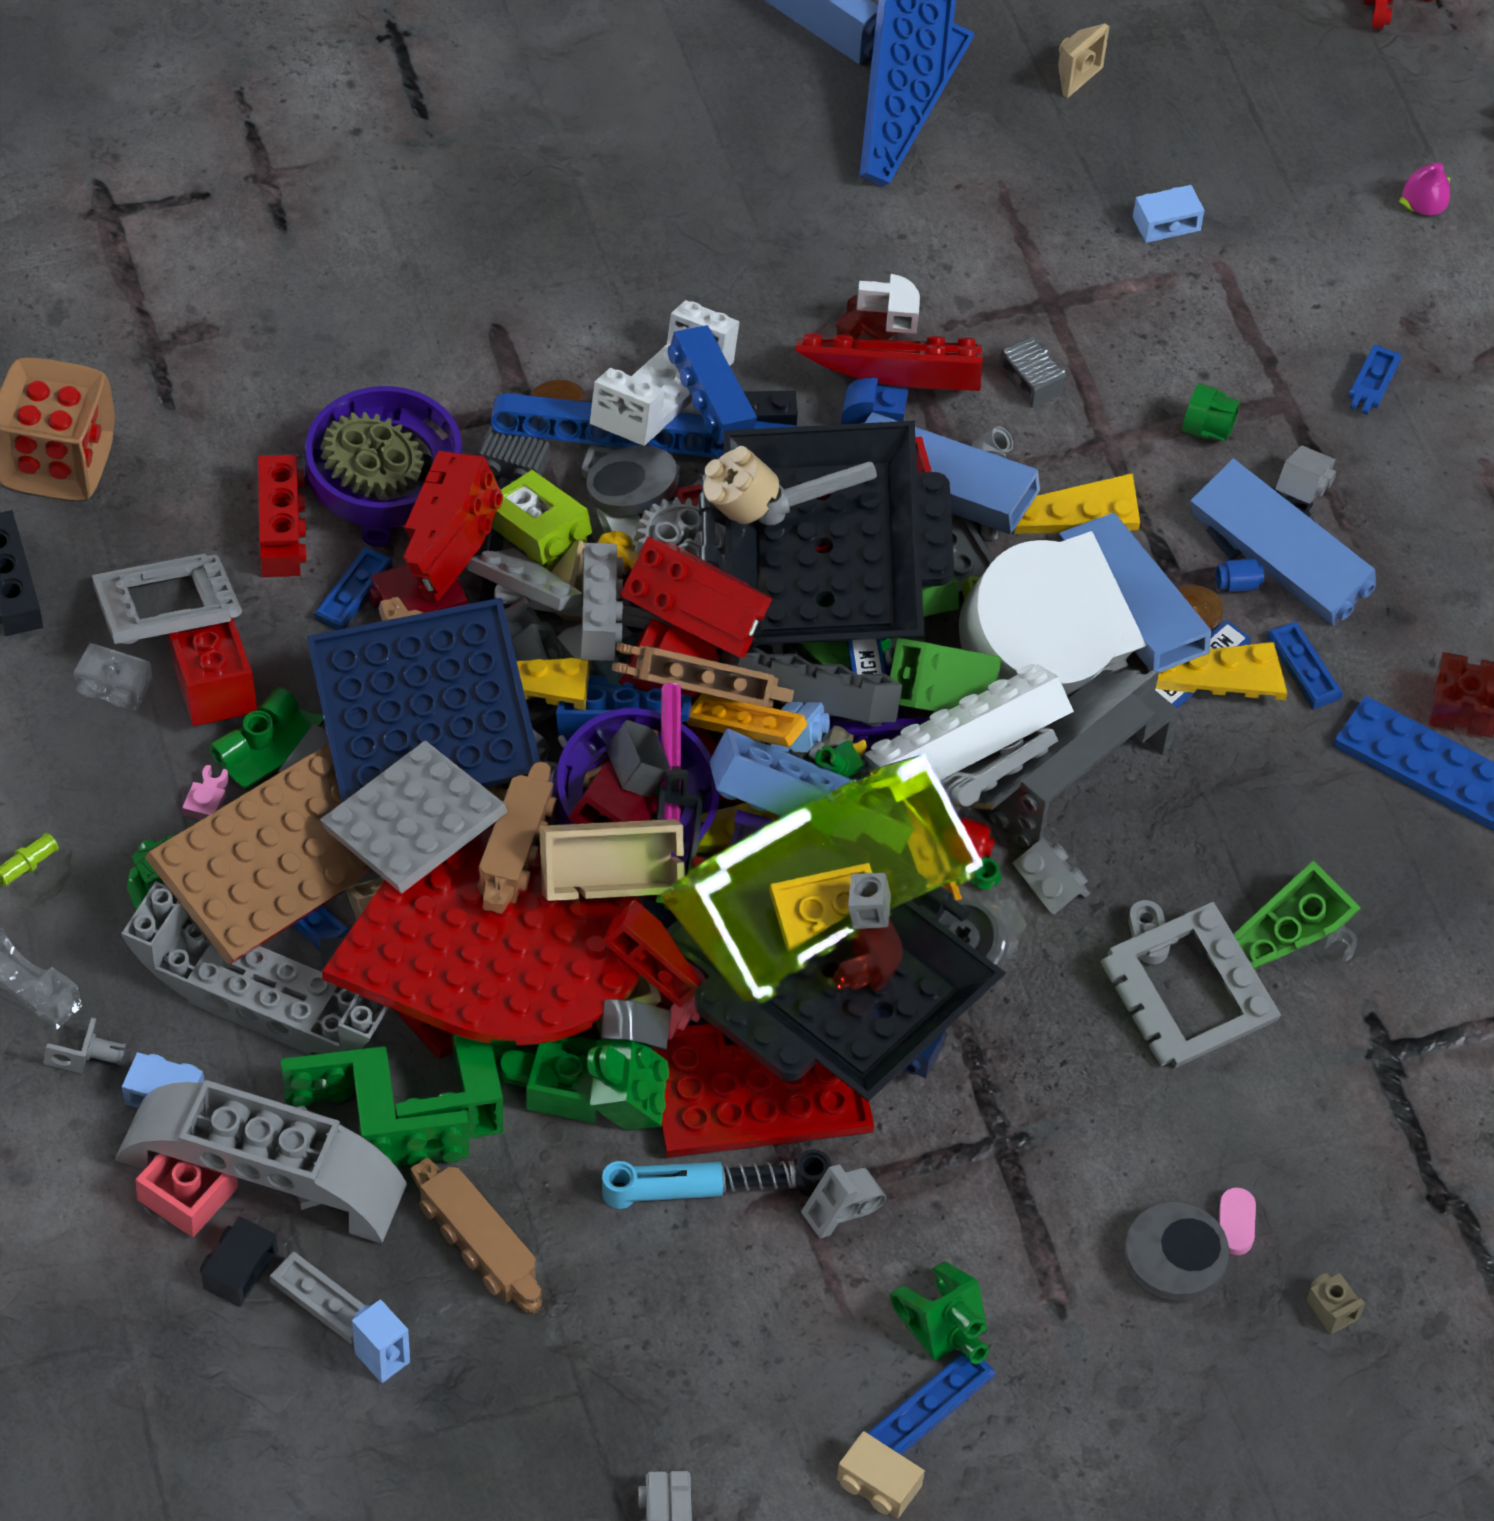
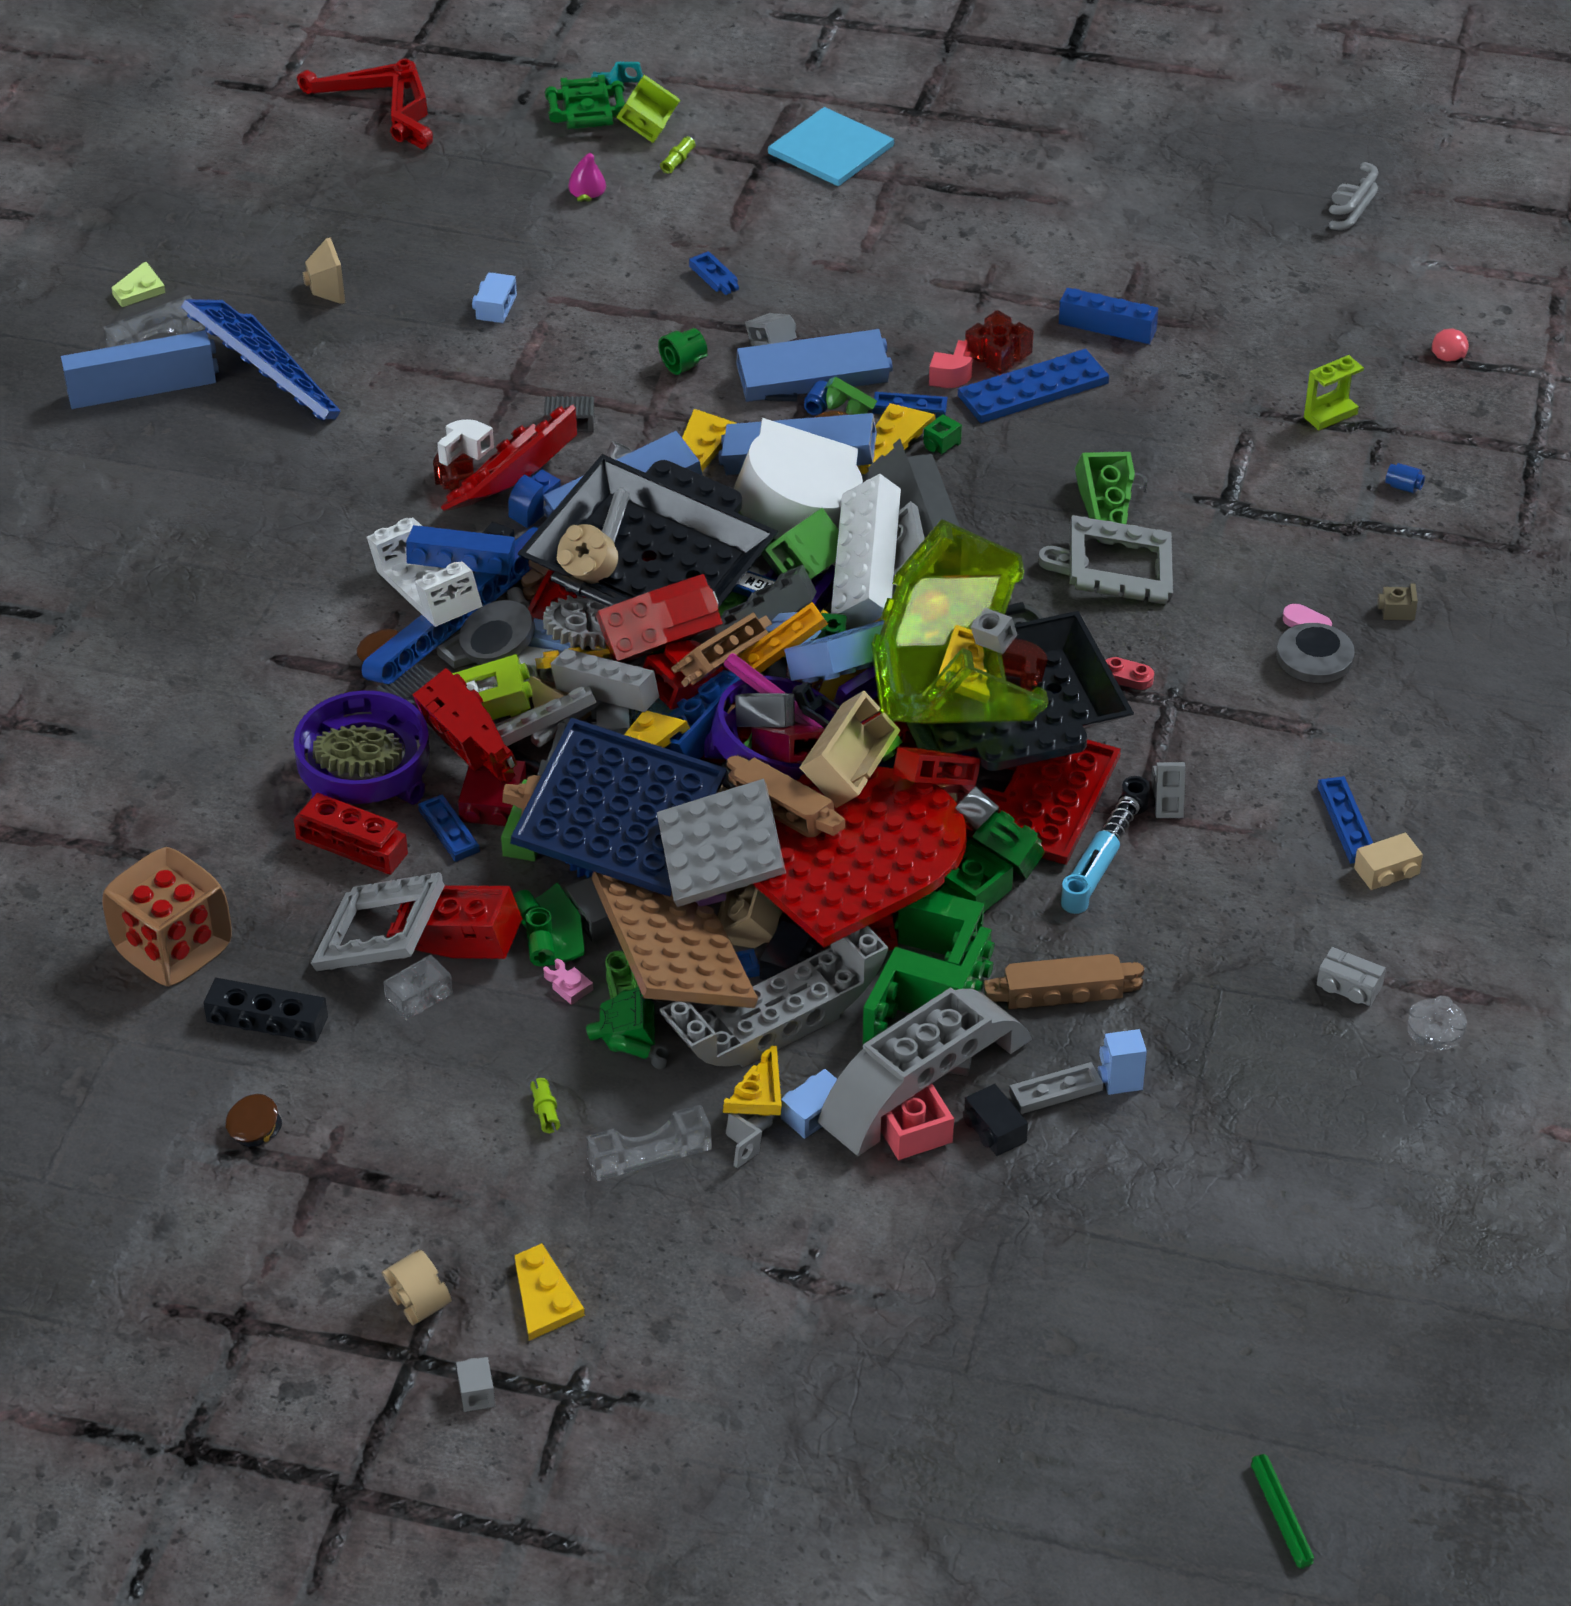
camera: 55 degrees left, 10 degrees down
green piece [889,1261,989,1364] -> none
none -> yellow wing [723,1046,782,1116]
none -> bright green tile [825,376,877,415]
none -> green brick [923,414,962,454]
none -> coral brick [929,340,972,388]
none -> coral plate [1105,657,1154,690]

